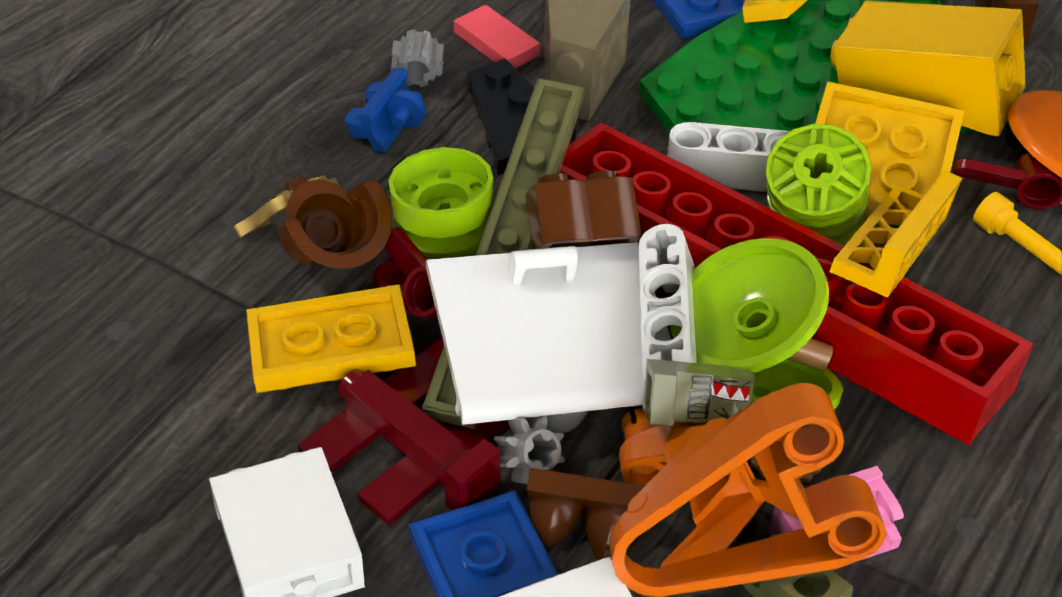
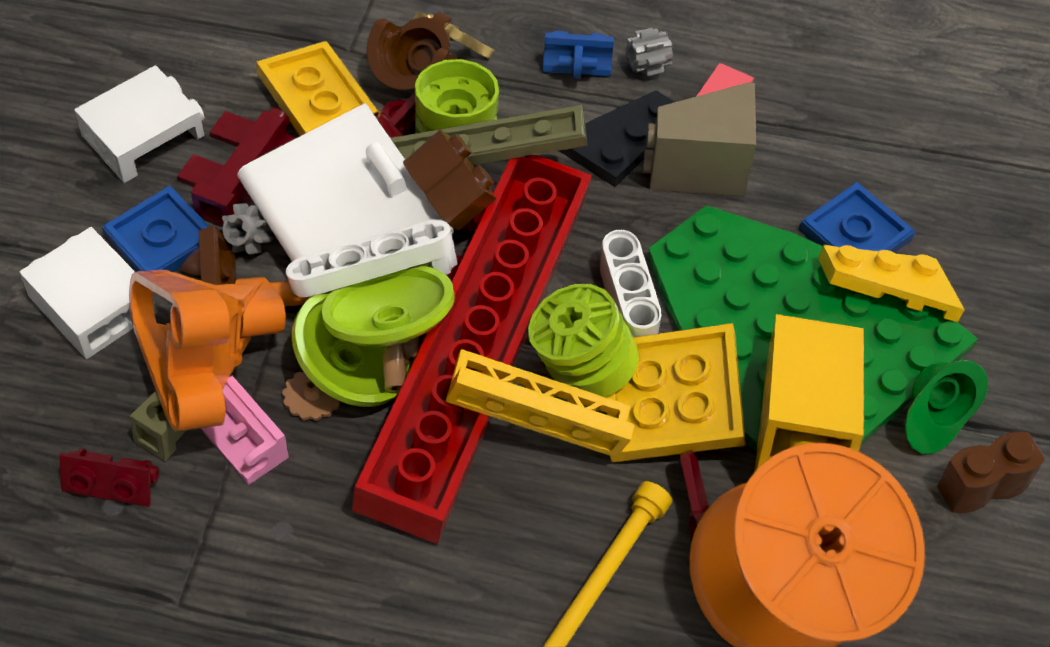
camera: 70 degrees right, 10 degrees up
olive leg [642,359,755,426] -> none

